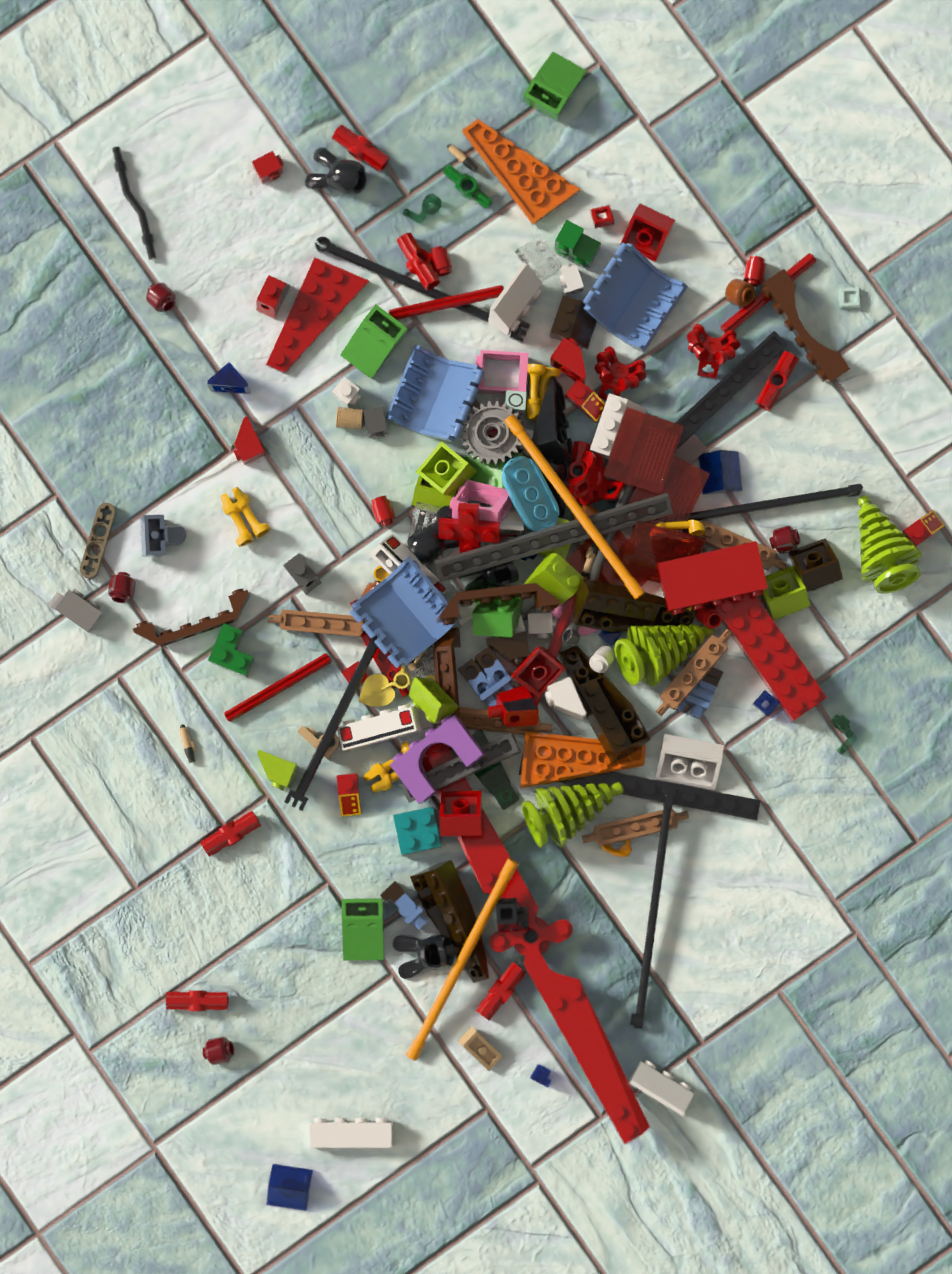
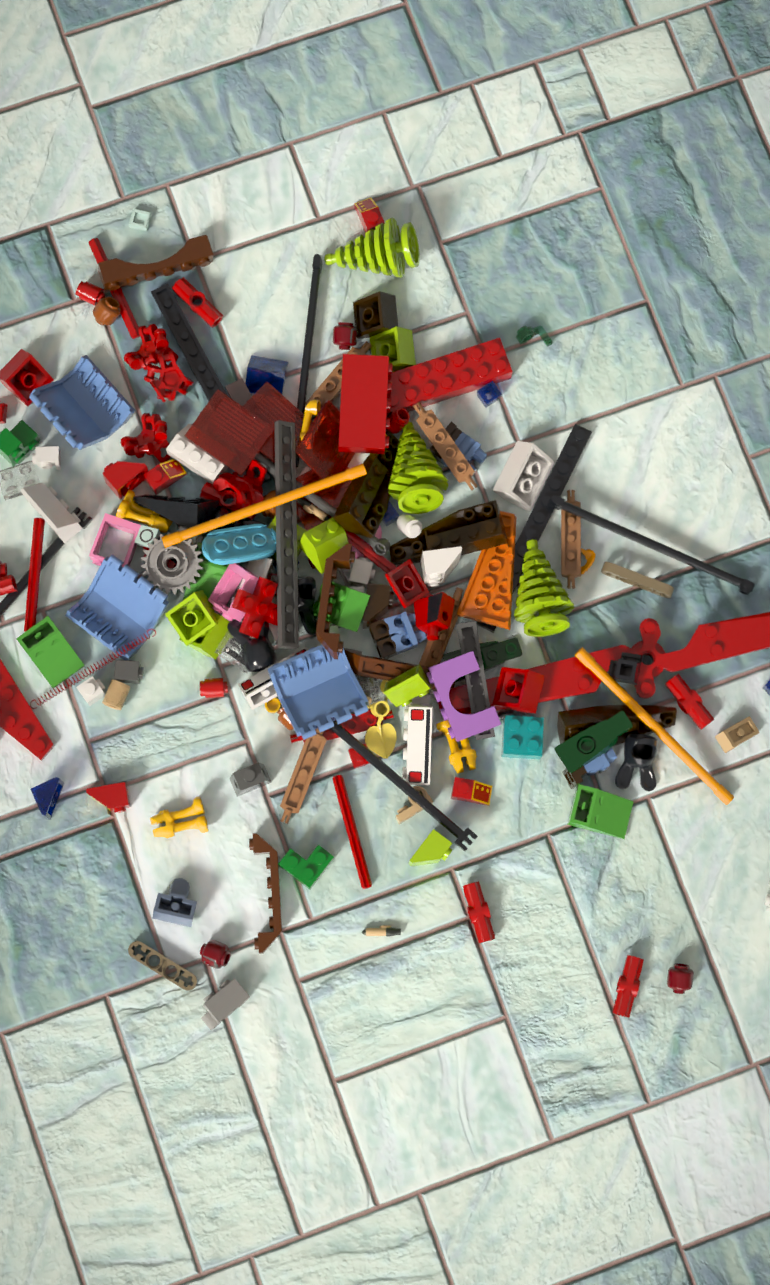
camera: 85 degrees left, 5 degrees down
dark brown slope [550,295,597,349] -> none
none -> piece [30,629,156,709]
none -> red piece [144,351,194,402]
none -> dark green piece [554,711,633,773]
none -> dark tan beam [601,562,674,598]

